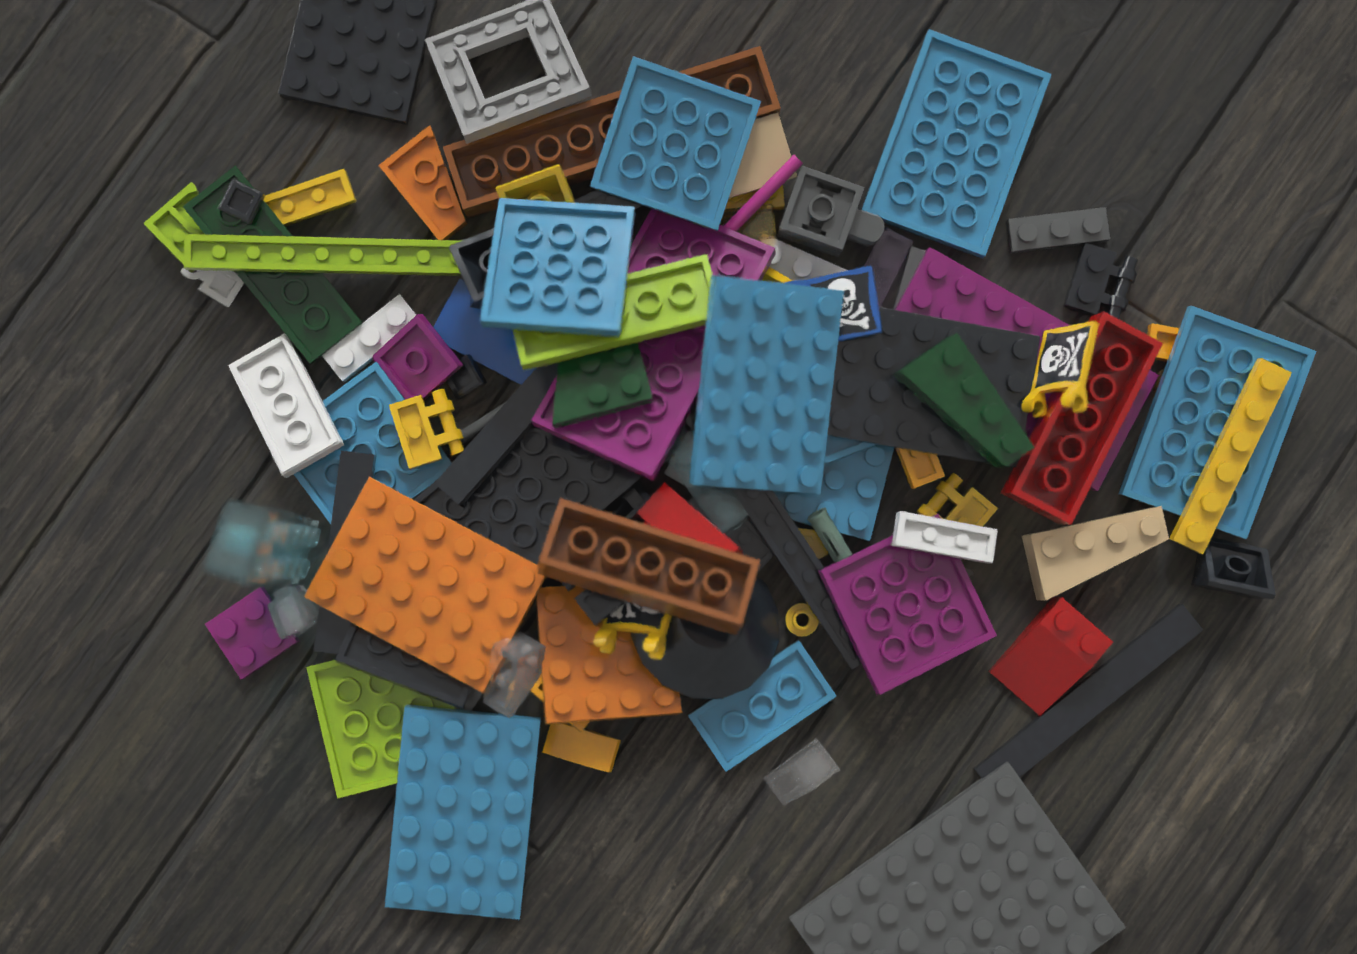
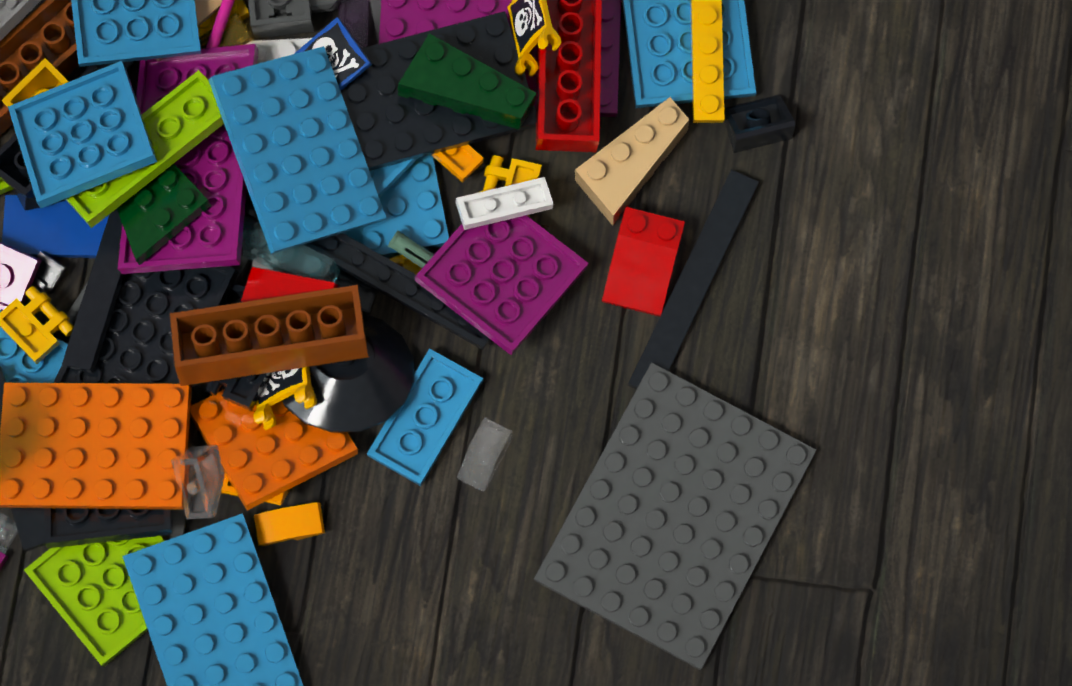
camera: 20 degrees left, 10 degrees down
yellow plate [785,603,819,637] -> none

